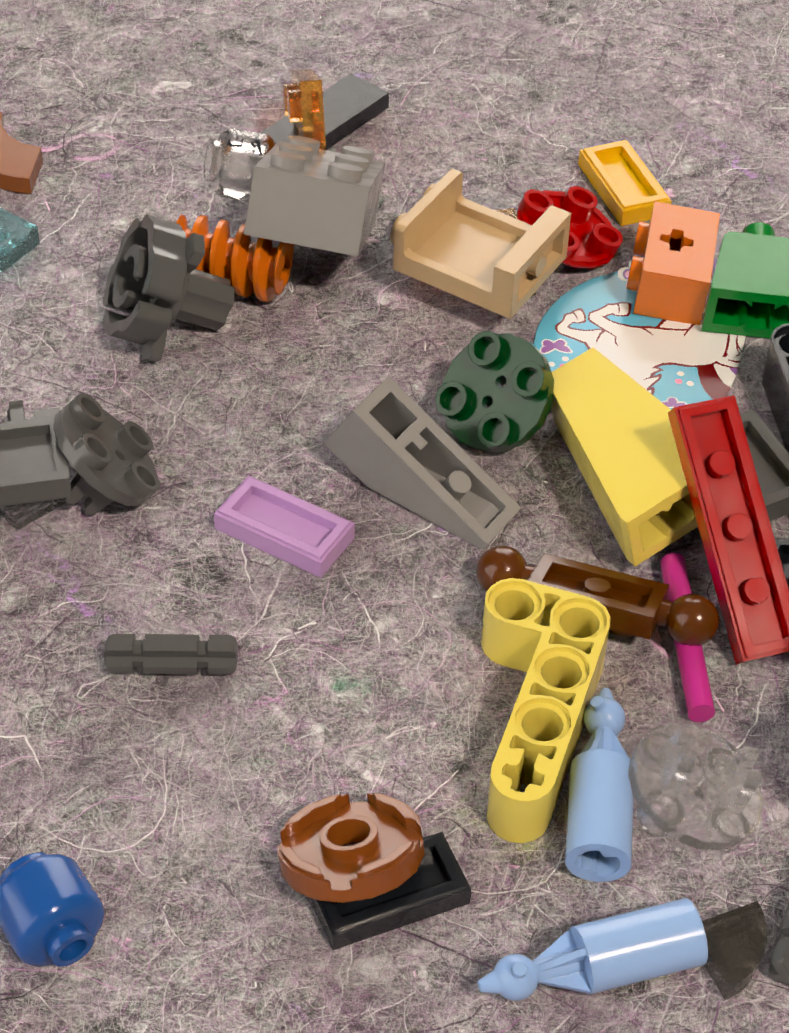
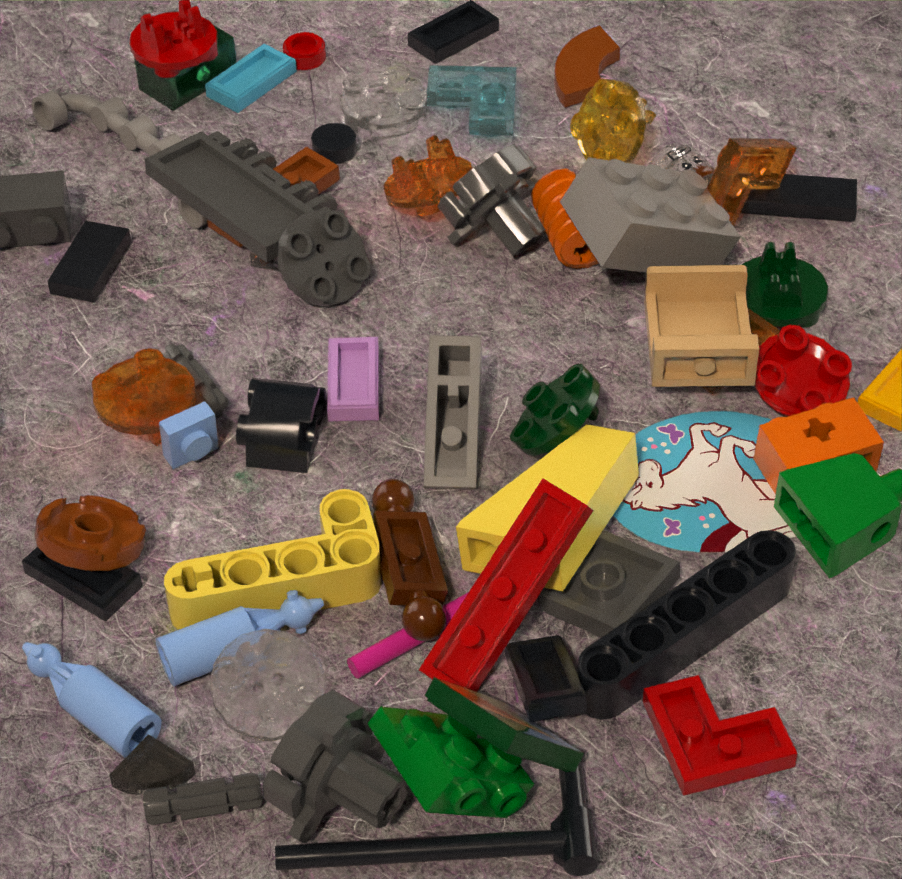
camera: 60 degrees right, 0 degrees up
none -> clear orange plate [92,348,196,446]
none -> light blue plate [159,401,219,469]
none -> black cylinder [236,378,327,473]
none -> clear orange plate [383,135,473,216]
none -> clear yellow plate [570,78,656,163]
none -> dark green plate [742,242,828,328]

